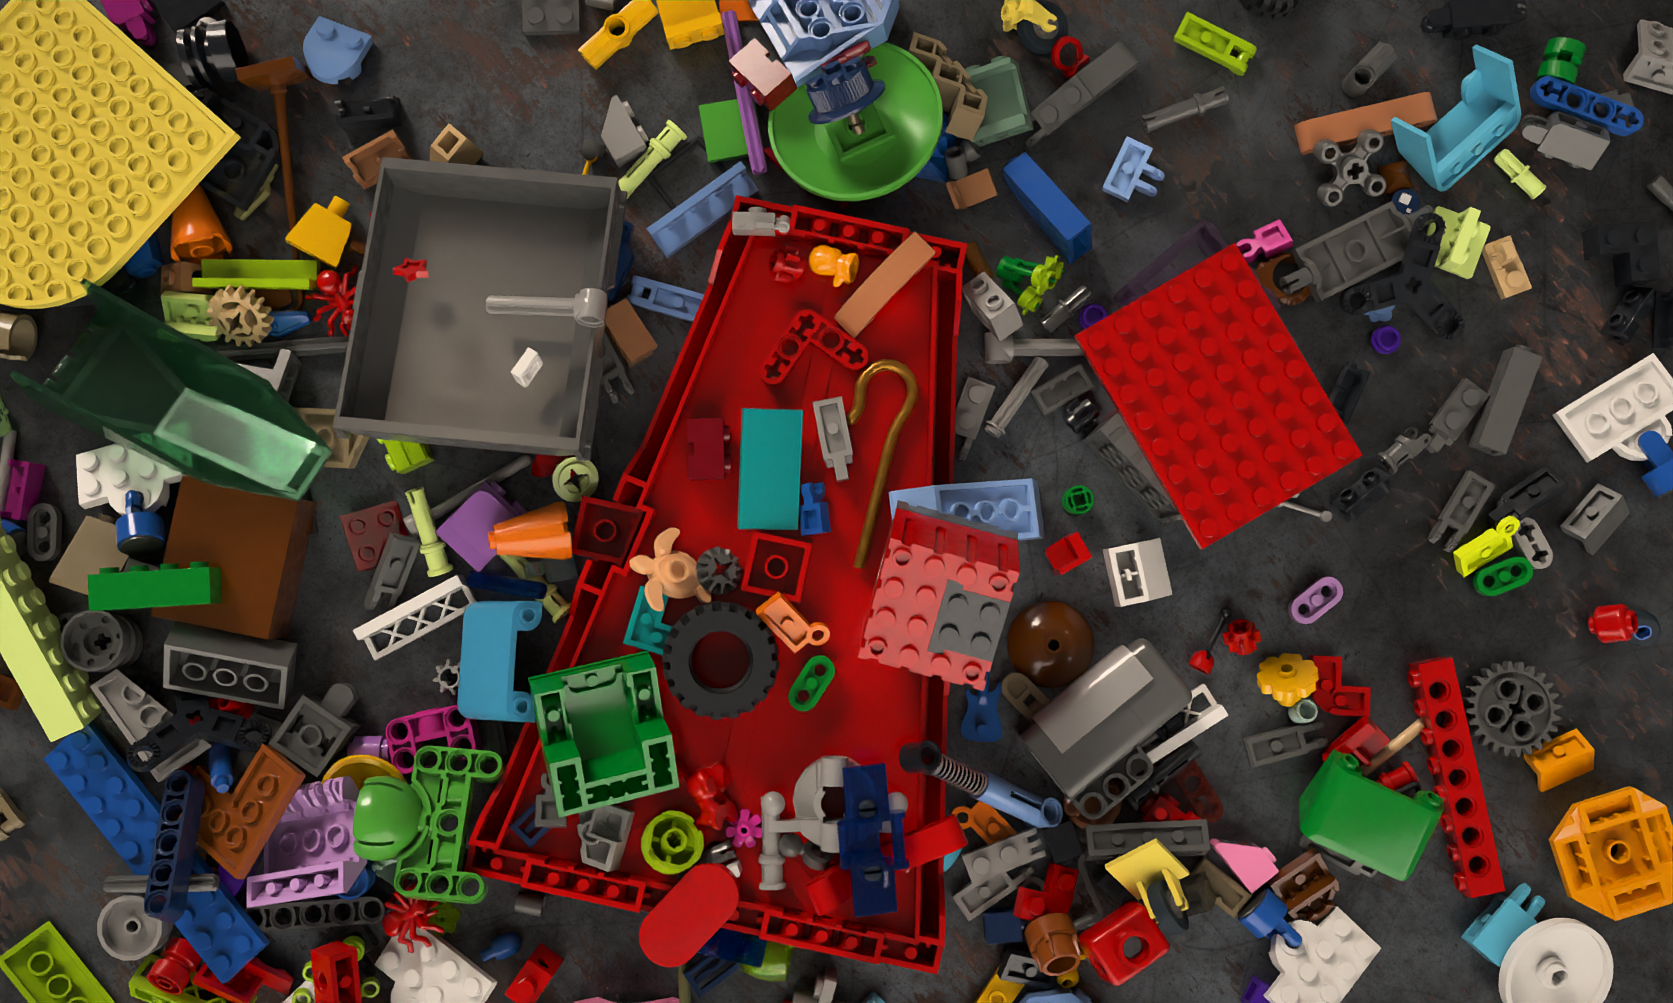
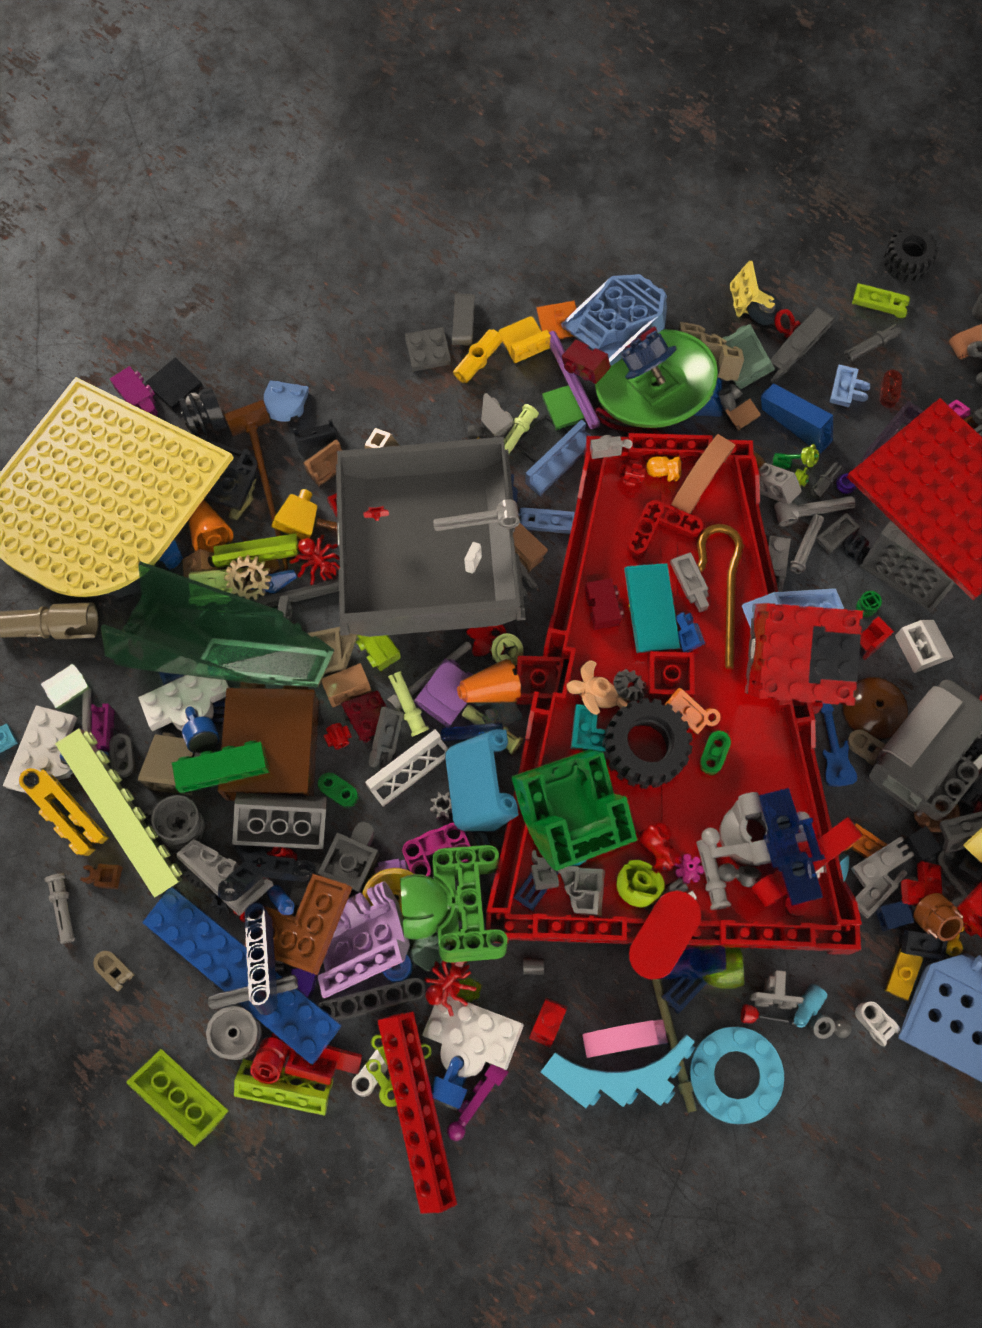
camera: 10 degrees left, 15 degrees down
blue cylinder [479,932,521,962] -> none
piece [899,740,1063,829] -> none
none -> green plate [318,773,358,808]
none -> medium nougat hinge [321,663,372,708]
none -> red gear [324,723,352,750]
none -> clear red beam [880,370,902,408]

